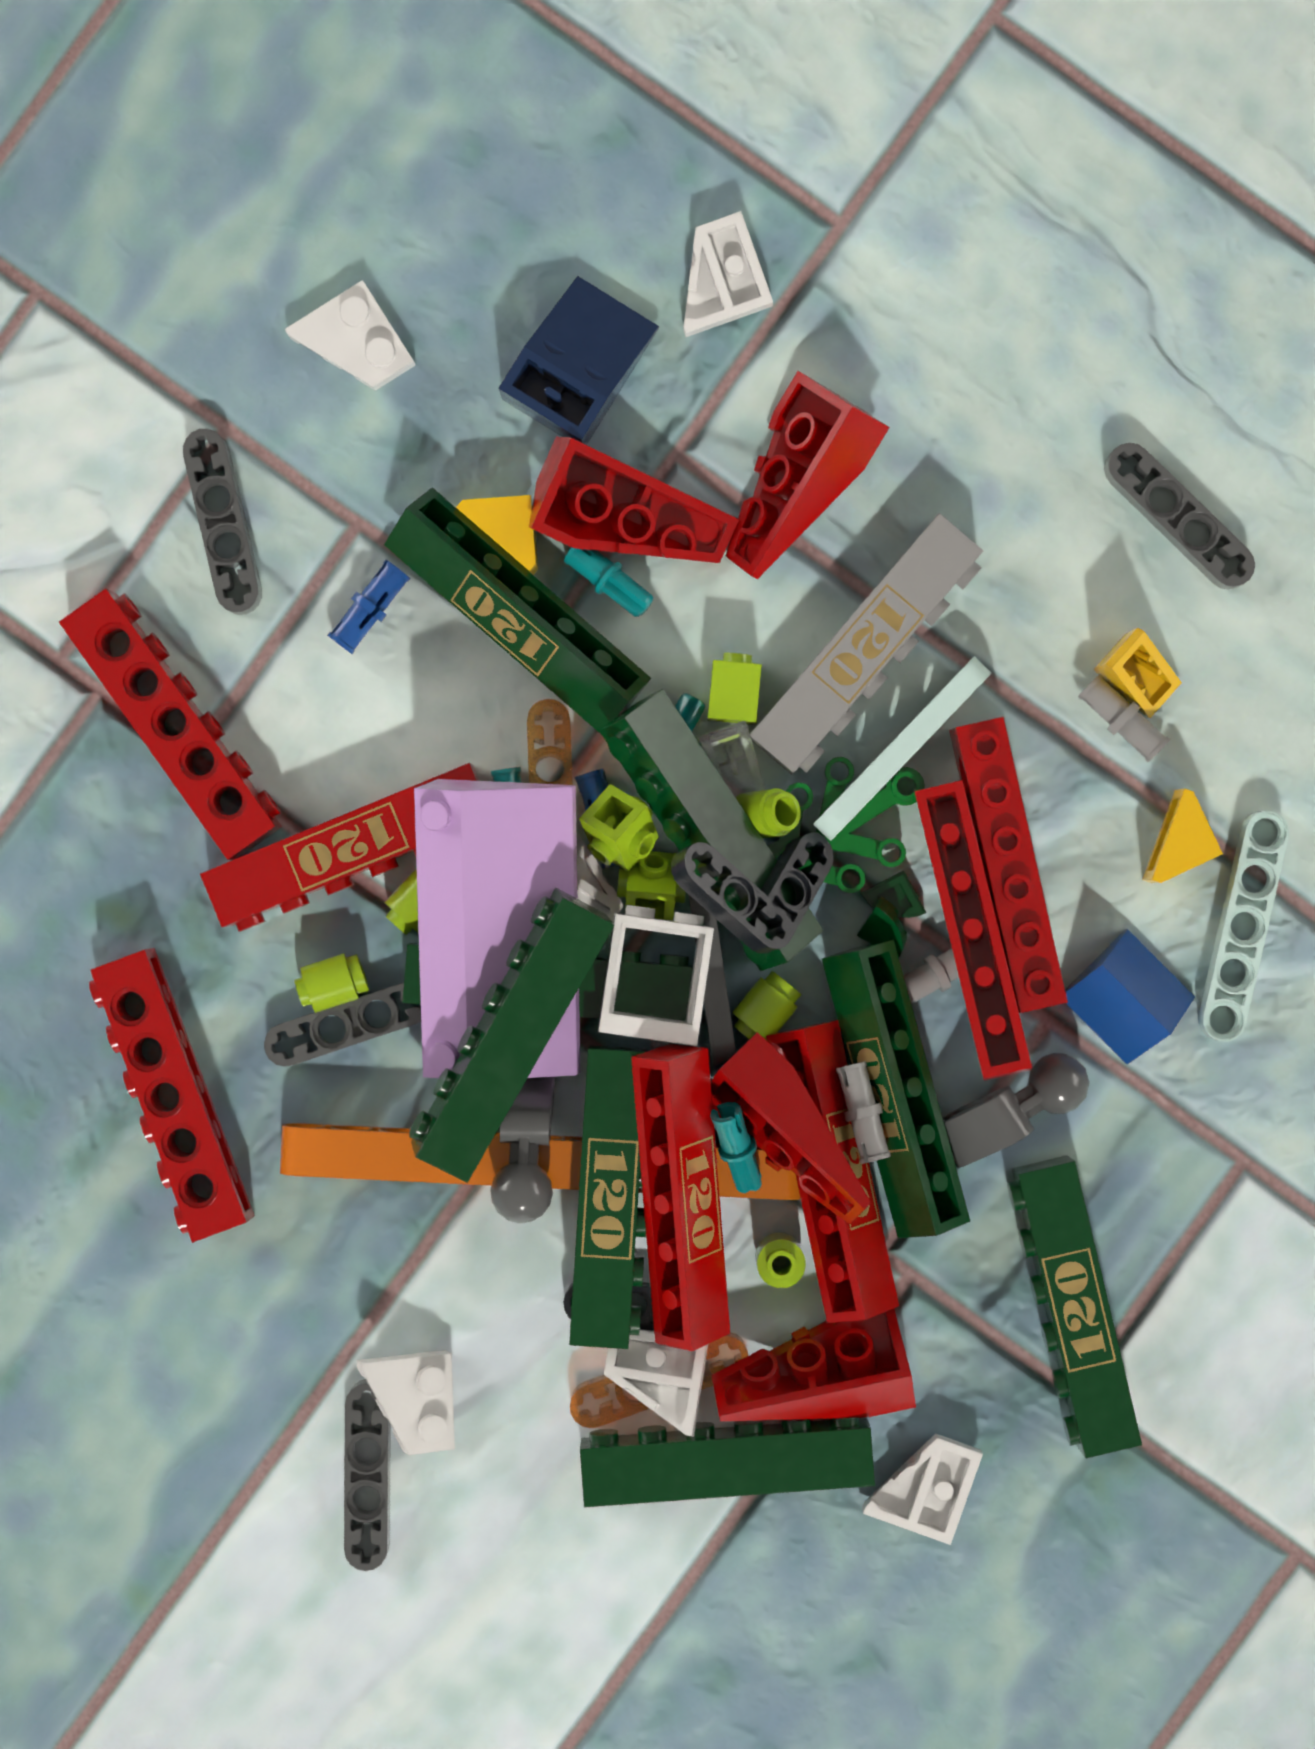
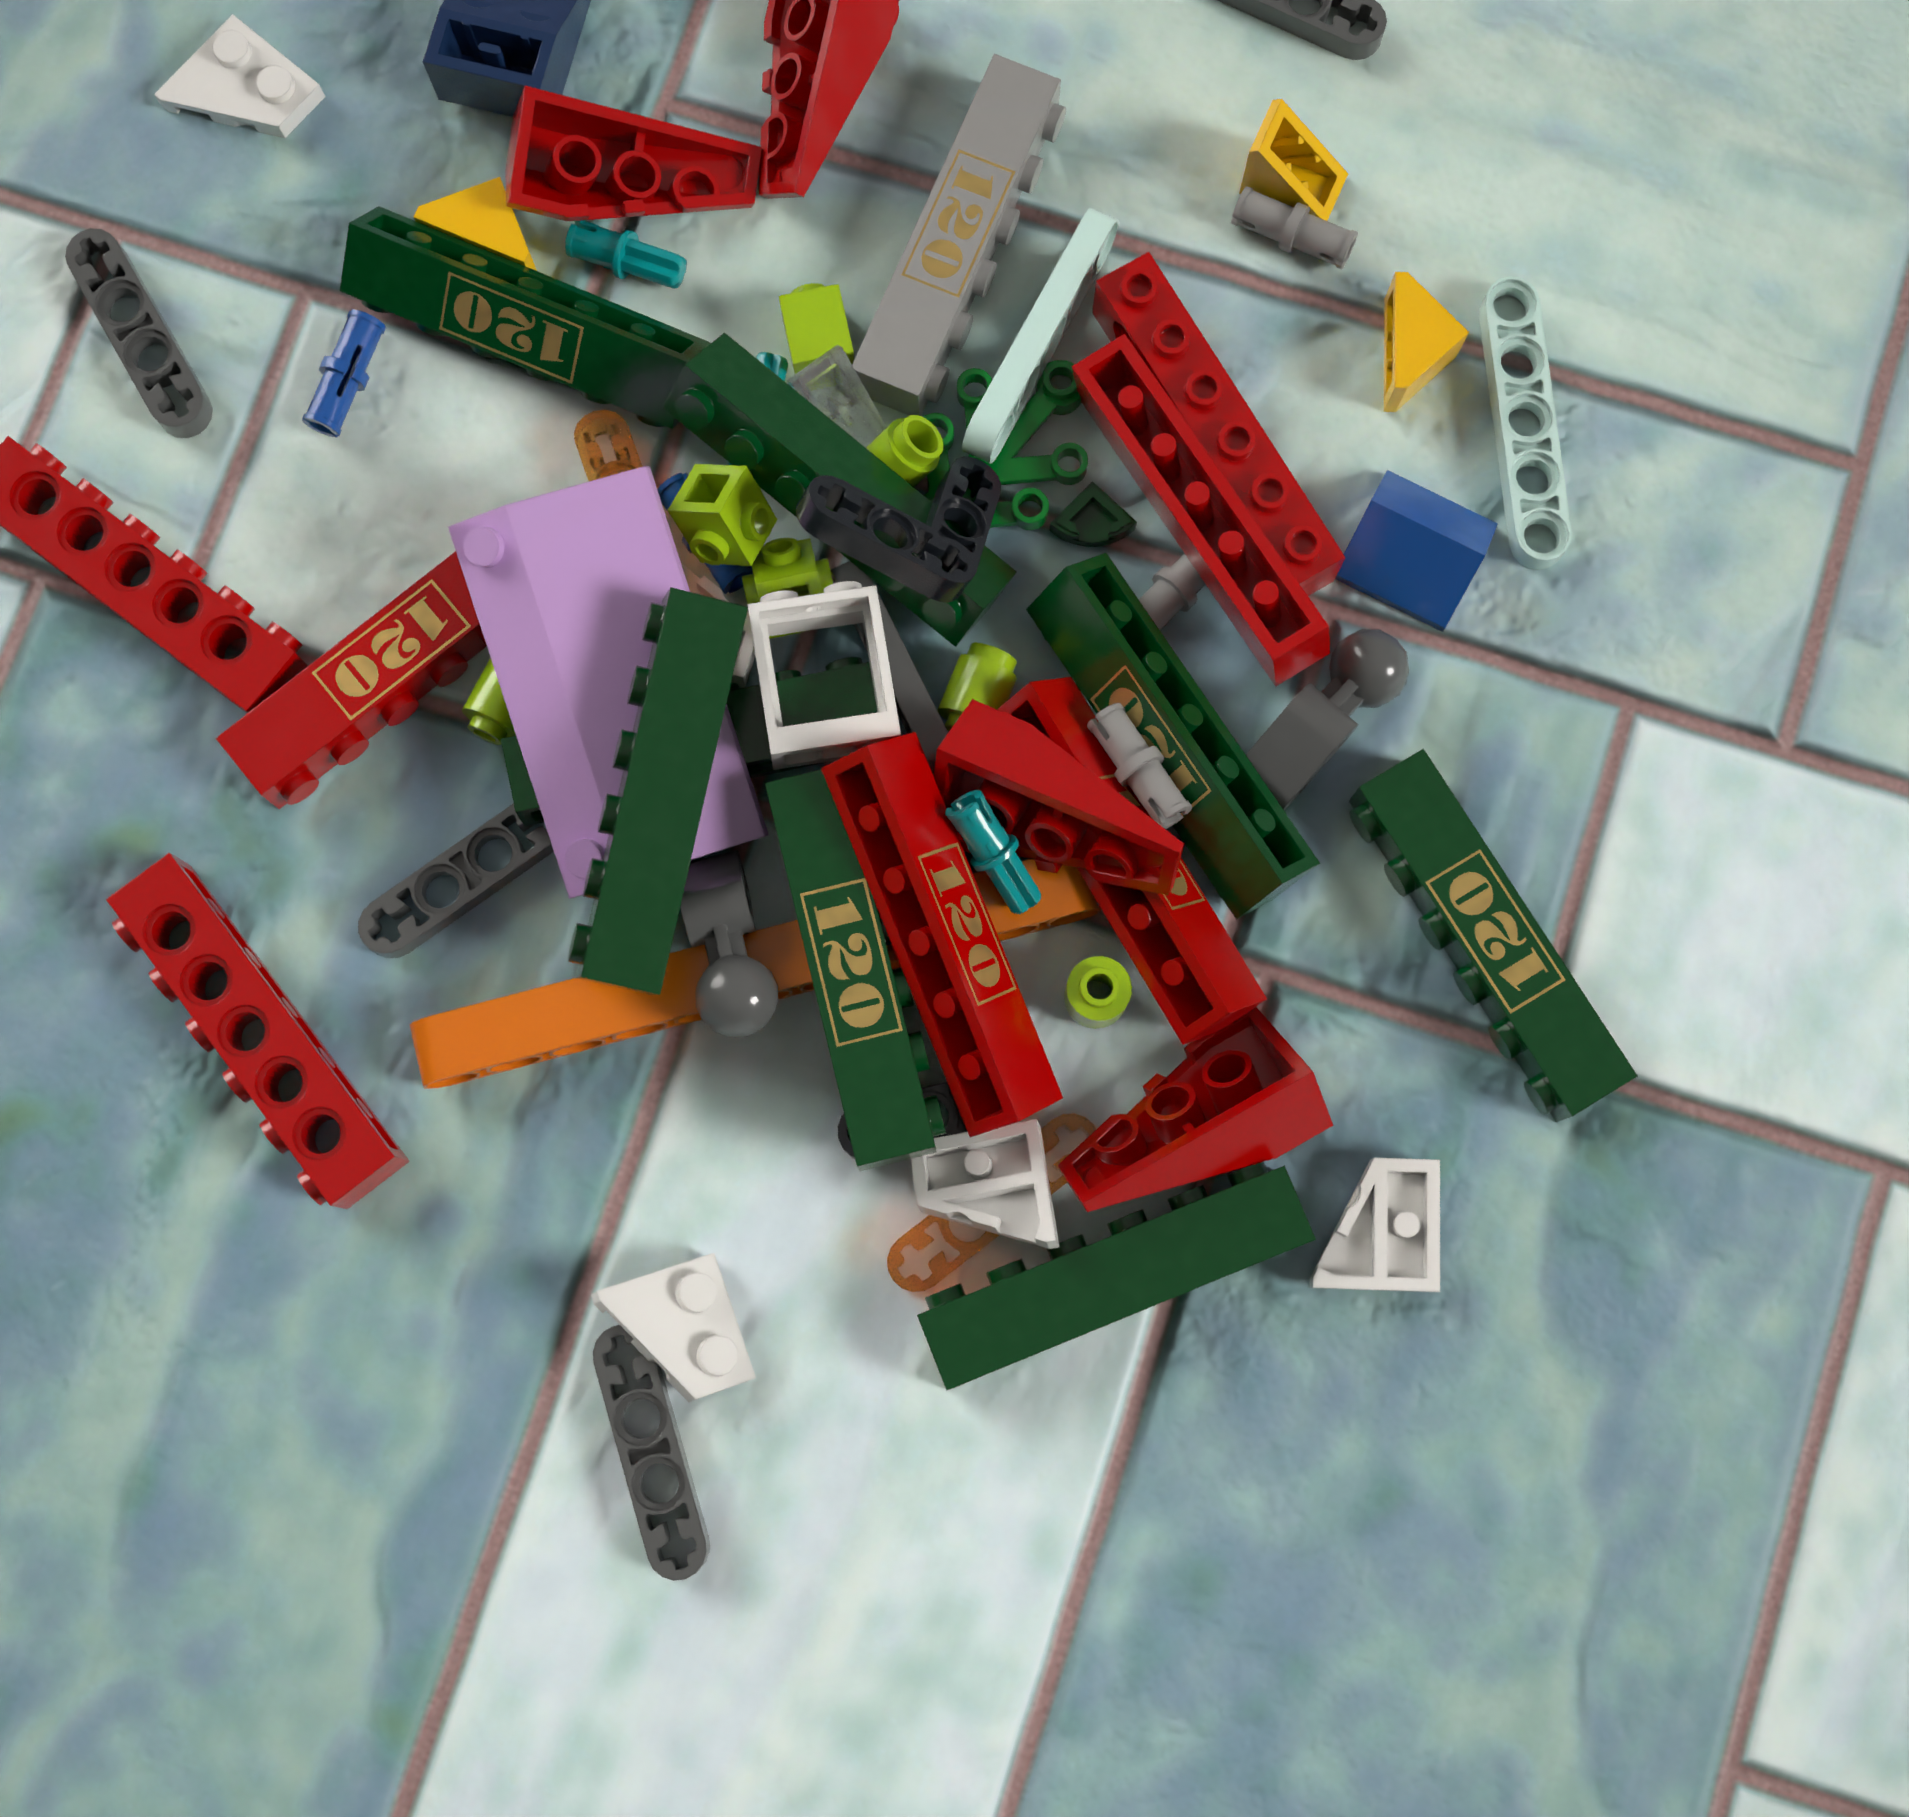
camera: 15 degrees left, 10 degrees down
lime brick [294,953,369,1013] -> none
dark green tile [857,896,907,957] -> none

